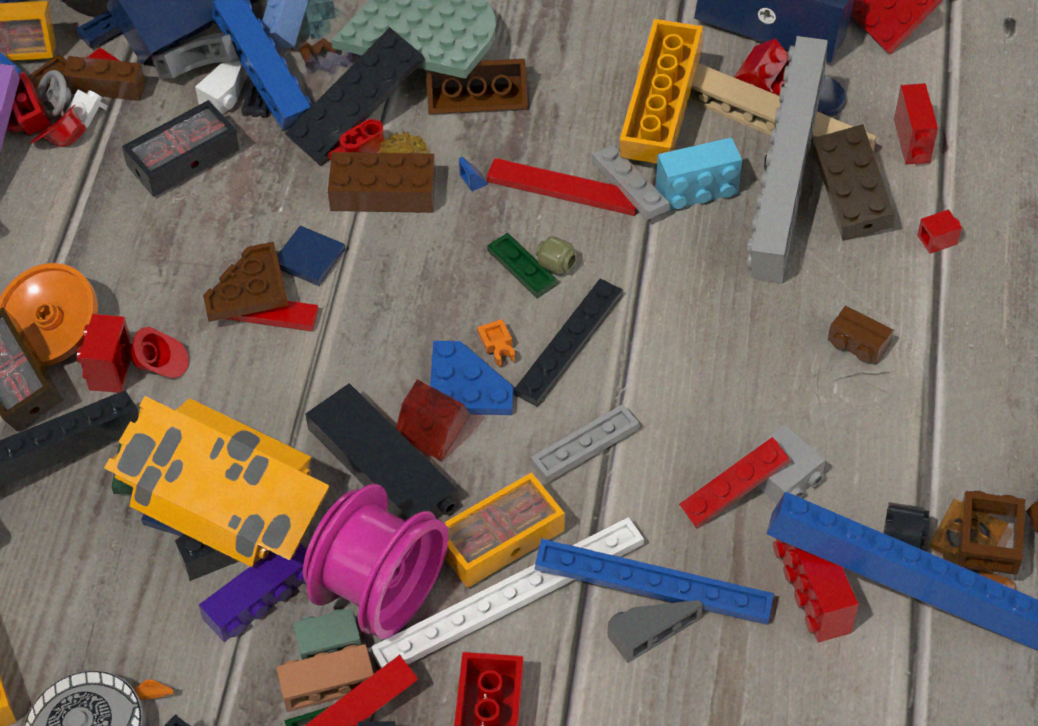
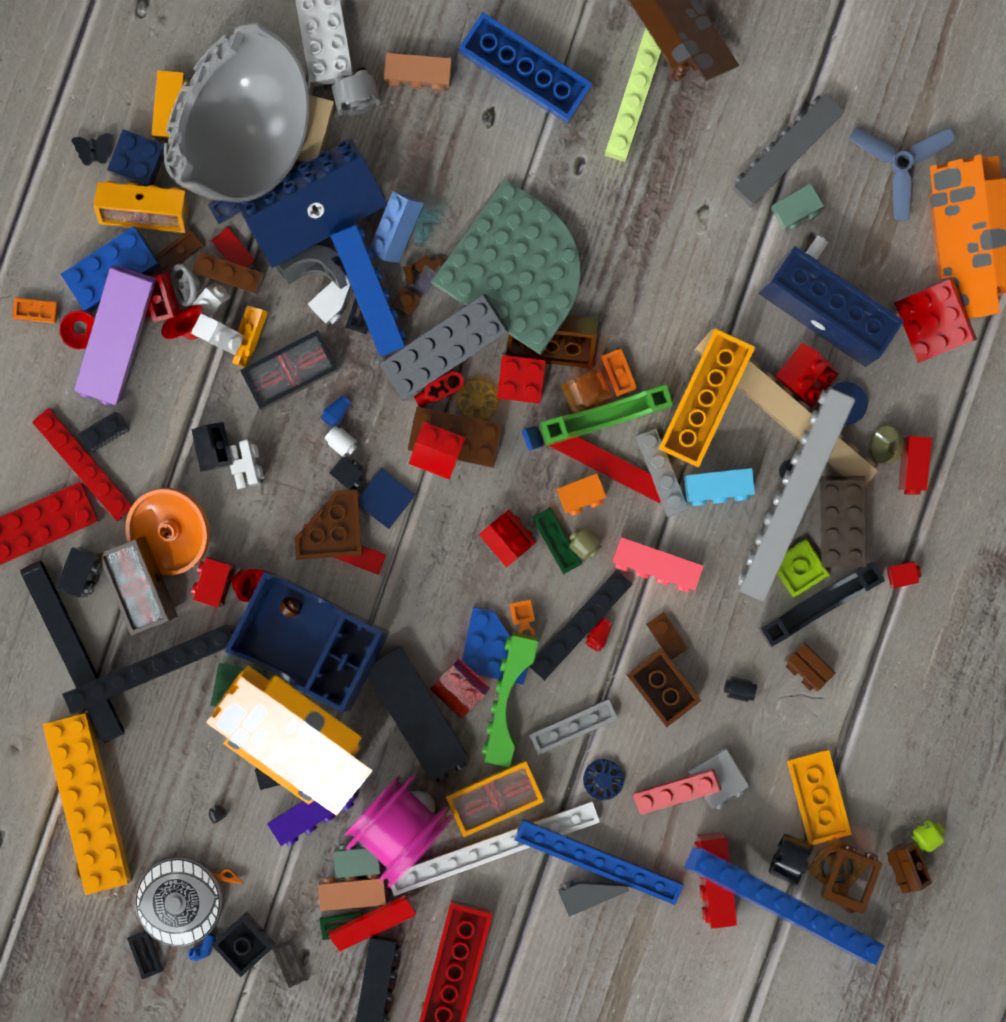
camera: 10 degrees right, 35 degrees up
none -> white brick [191,314,244,355]
none -> black brick [191,422,233,472]
none -> black hinge [208,805,228,824]
none -> dark blue piece [224,572,390,712]
none -> white plate [229,440,264,489]
none -> light orange hinge [232,305,268,368]
none -> reddish brown plate [280,597,301,618]
none -> blue cone [320,395,352,428]
none -> white brick [324,426,357,457]
none -> black brick [329,457,364,490]
none -> reddish brown plate [392,286,421,317]
none -> red slope [409,422,465,480]
none -> red brick [478,509,537,568]
none -> bright green arch [481,632,539,768]
none -> red brick [497,352,546,404]
none -> bright green arch [539,384,673,446]
none -> orange brick [556,473,607,516]
none -> clear orange brick [560,368,612,414]
none -> dark blue wheel [583,759,624,800]
none -> red cone [585,618,613,652]
none -> orange plate [601,348,637,397]
none -> coral brick [612,537,704,593]
none -> reddish brown brick [626,648,702,727]
none -> reddish brown plate [646,612,689,660]
none -> black brick [724,676,757,702]
none -> black arch [758,562,885,647]
none -> lime tile [777,538,830,598]
none -> light orange plate [786,749,852,845]
none -> olive piece [870,425,904,465]

